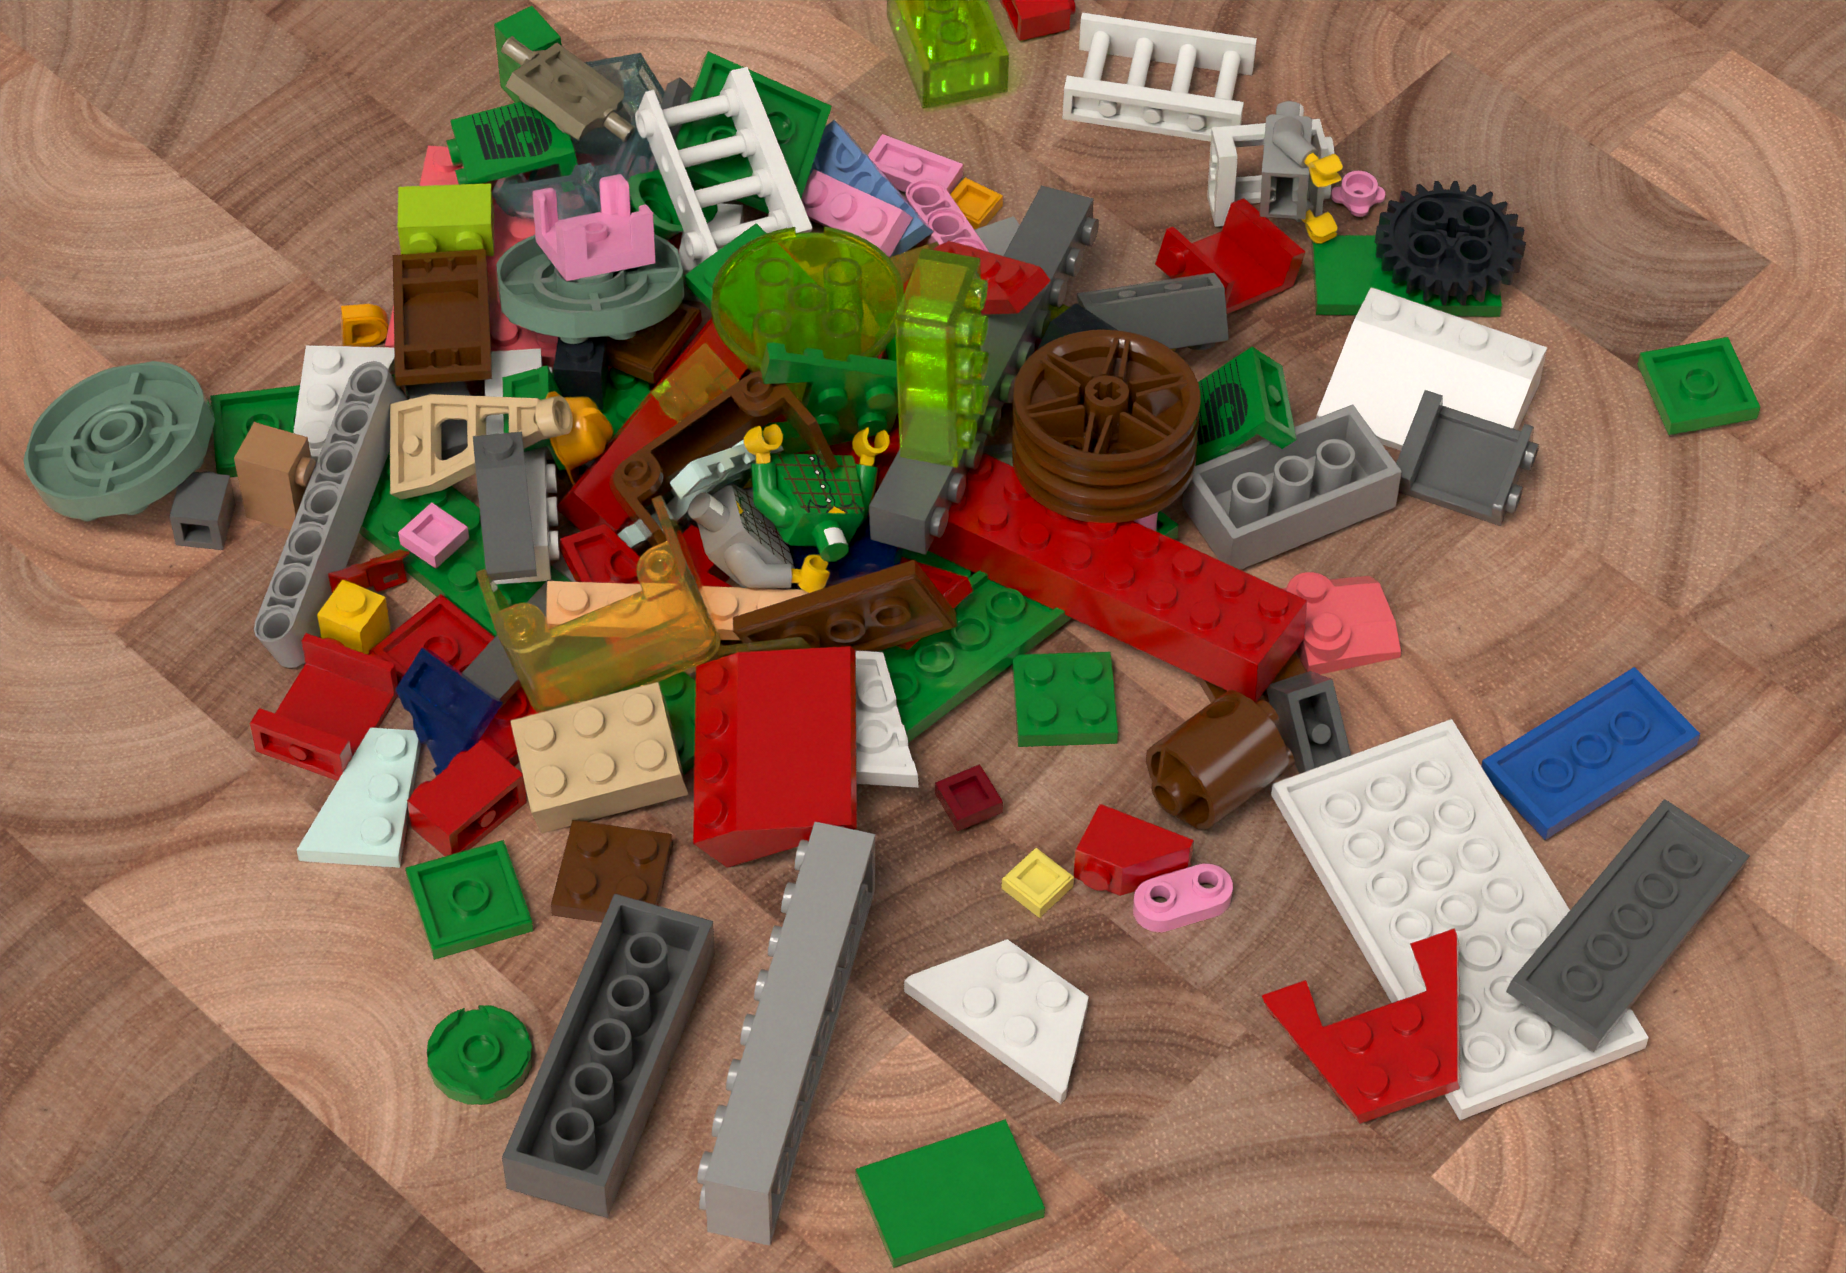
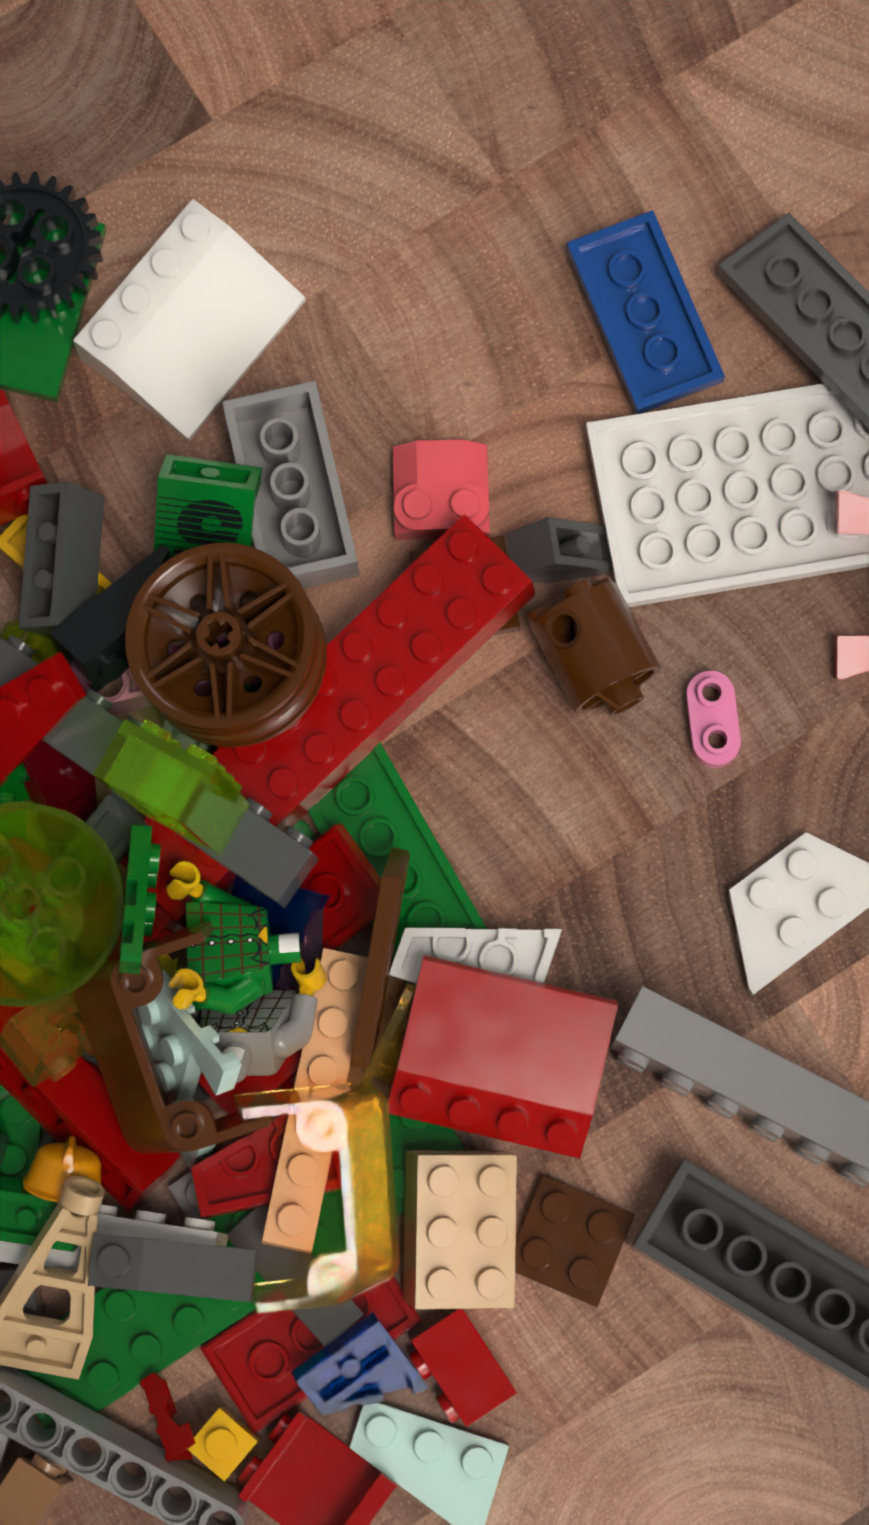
camera: 75 degrees left, 25 degrees up
bright pink plate [398,502,469,569] -> none
green tile [405,840,533,960] -> none
green tile [427,1005,532,1105] -> none
dark red plate [935,764,1003,832] -> none
light yellow tile [1001,848,1074,918] -> none
green plate [1012,652,1118,747] -> none
red slope [1073,804,1194,896] -> none
dark grey panel [1396,390,1539,526] -> none
green plate [1637,337,1761,435] -> none

